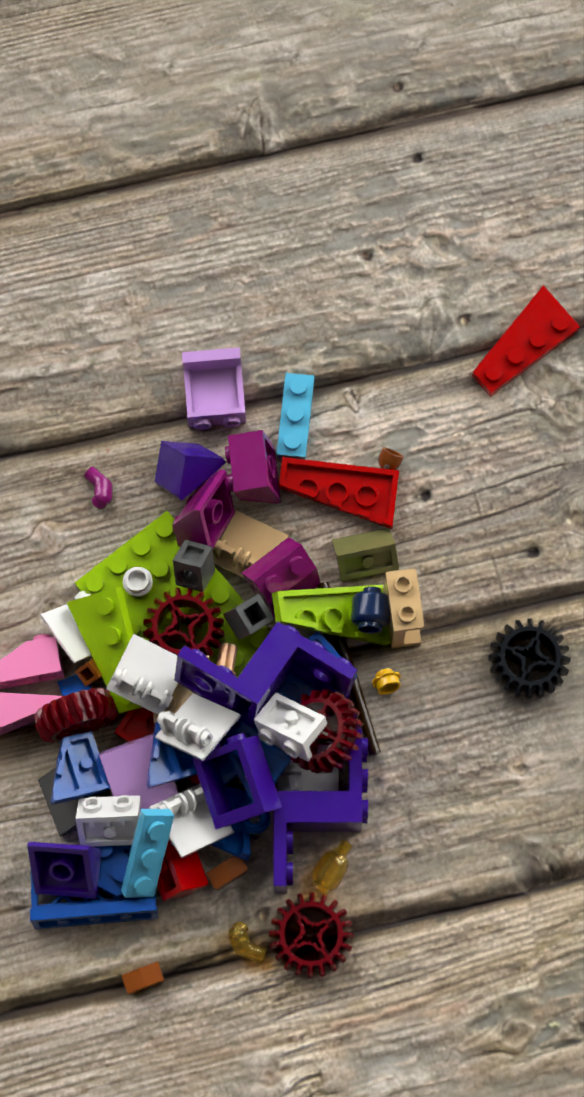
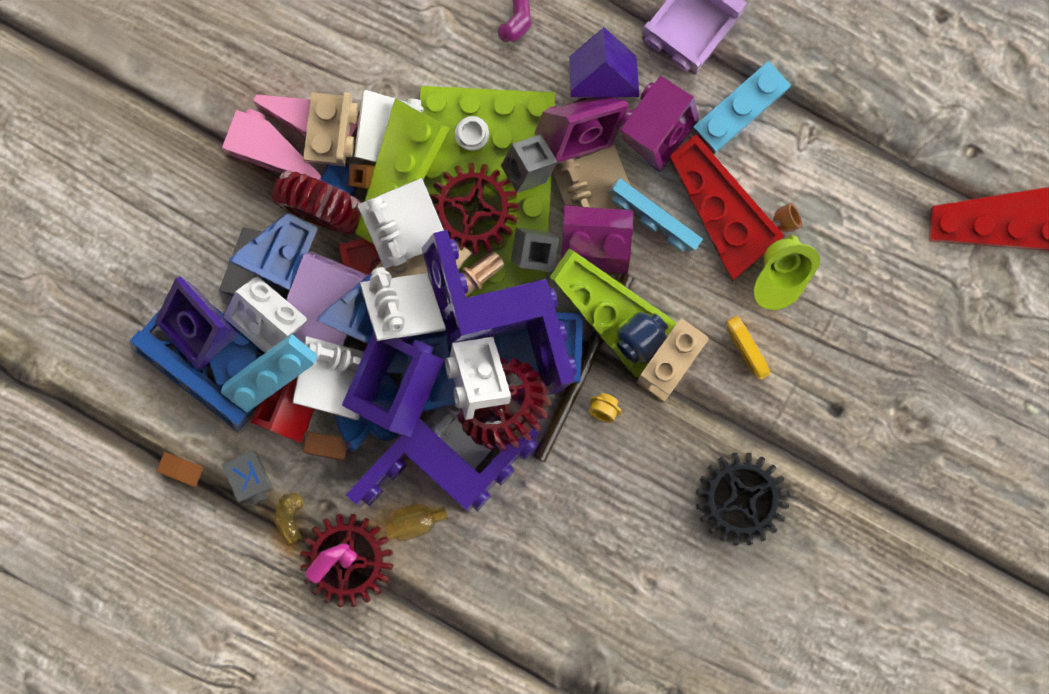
camera: 40 degrees right, 10 degrees up
olive panel [332,528,399,582] -> none
none -> dark grey brick [221,450,274,507]
none -> tan bracket [303,92,358,166]
none -> dark pink arm [305,543,357,583]
none -> medium azure plate [608,178,703,253]
none -> yellow tile [725,315,771,380]
none -> lime piece [753,234,820,310]

